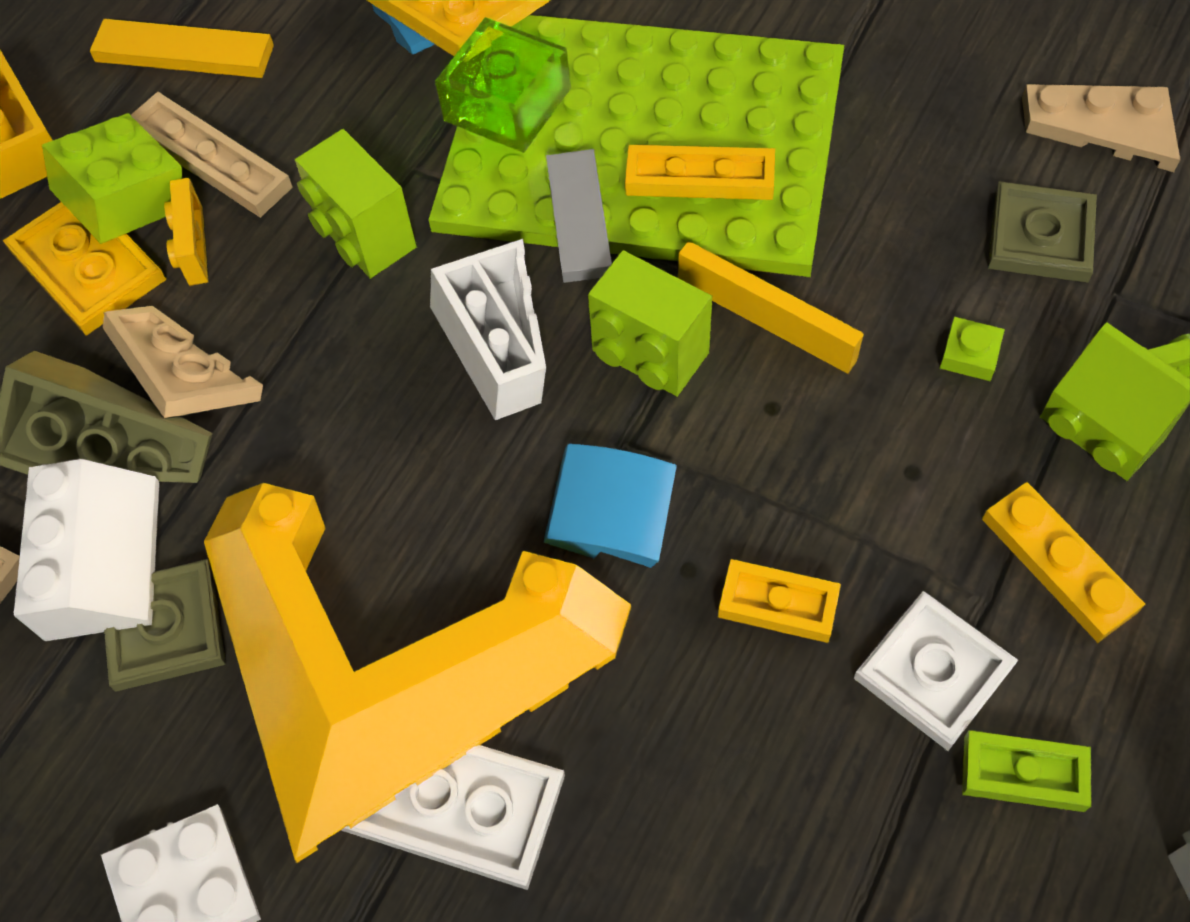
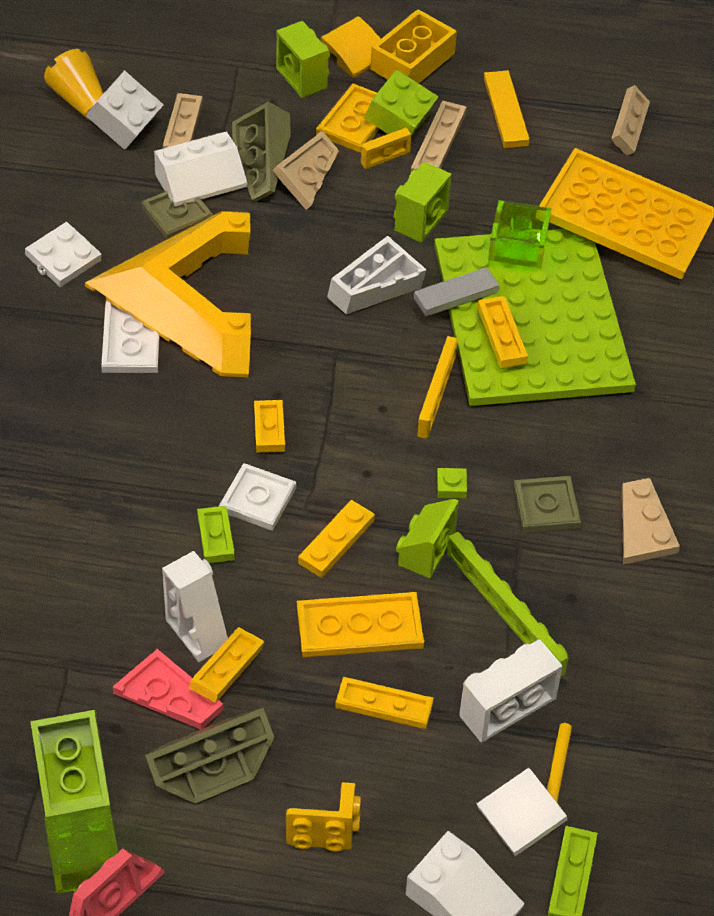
camera: 65 degrees right, 10 degrees down
dark azure slope [544,444,677,568] -> none
lime brick [588,250,712,397] -> none

